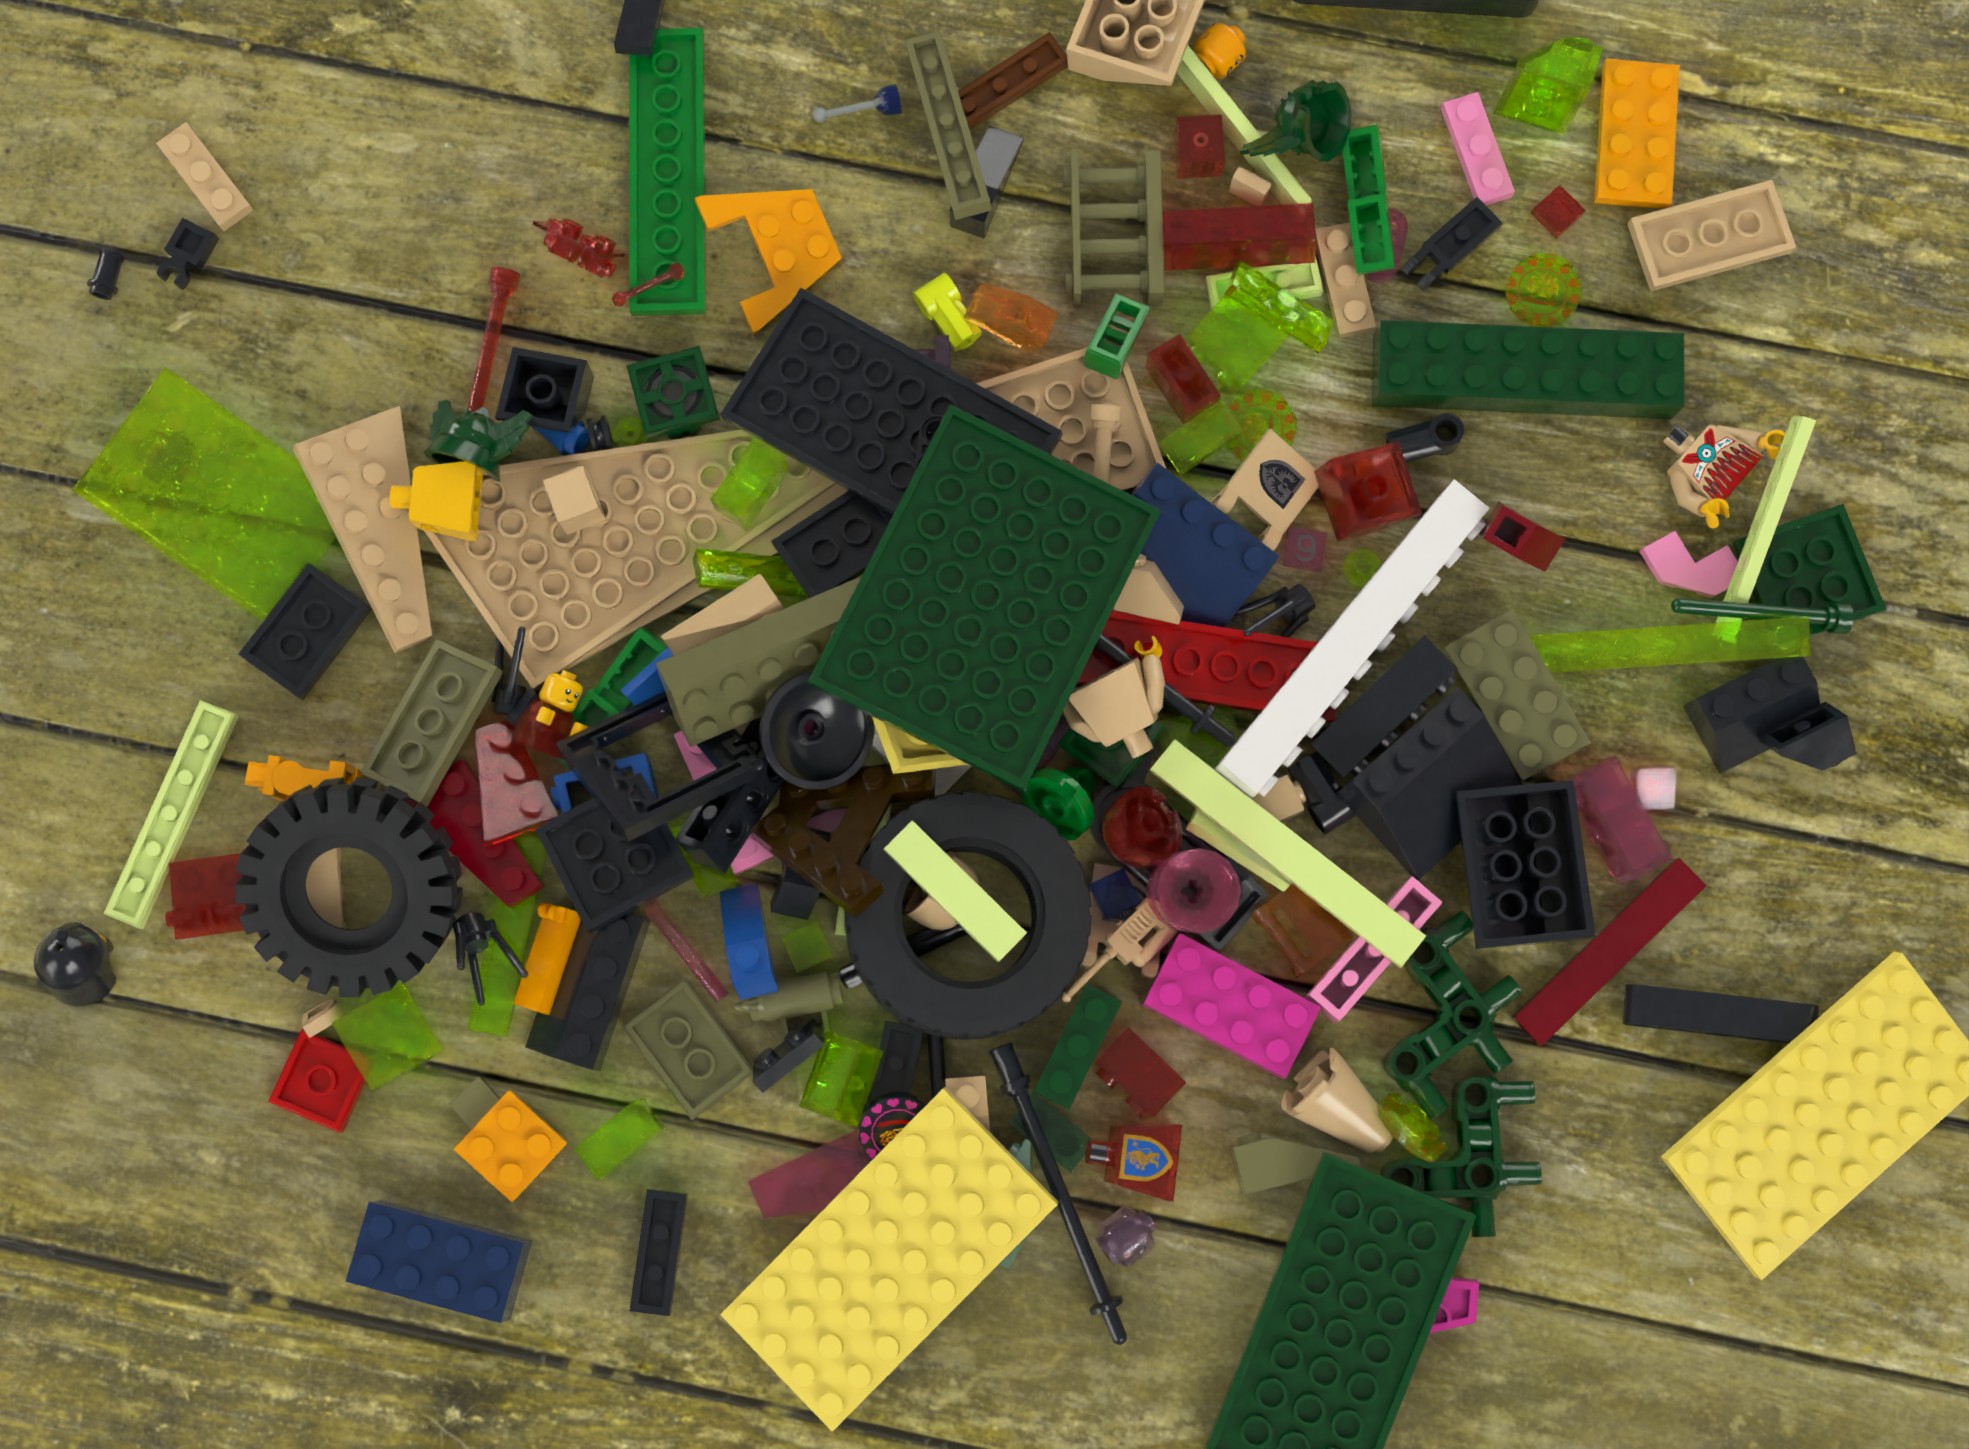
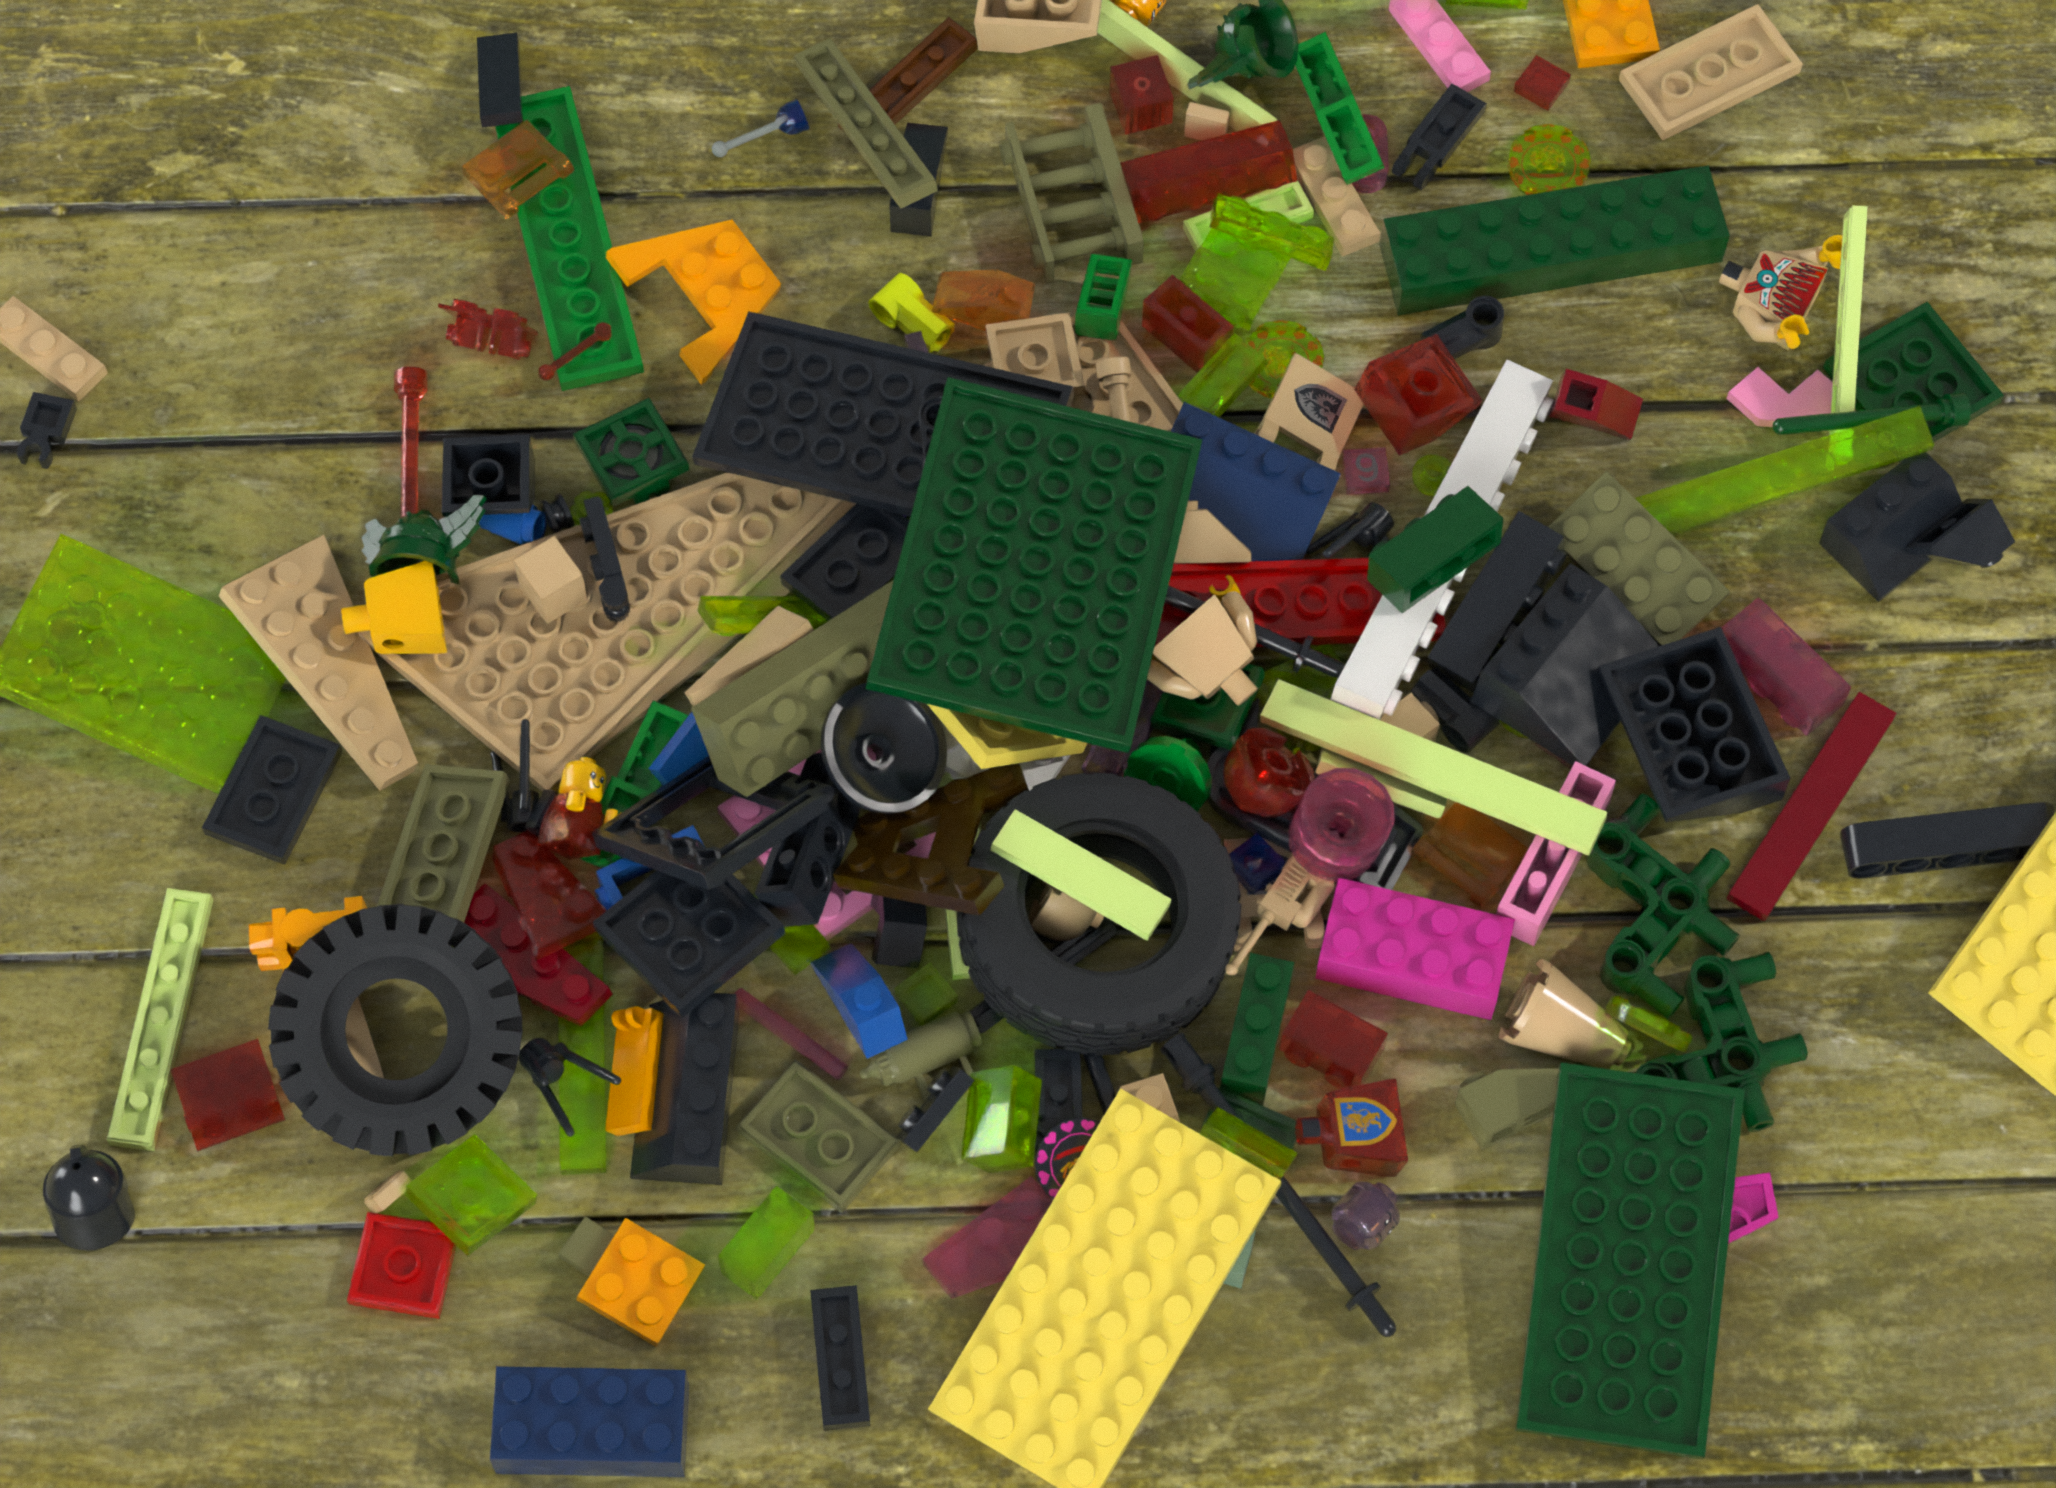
camera: 15 degrees left, 15 degrees down
clear neon green brick [710,437,790,531] -> none
clear pink slope [1630,766,1676,810] -> none
none -> clear orange plate [462,120,574,219]
none -> black hinge [579,496,630,623]
none -> tan plate [986,312,1085,395]
none -> clear neon green tile [1199,1107,1298,1181]
none -> dark green brick [1367,486,1504,614]

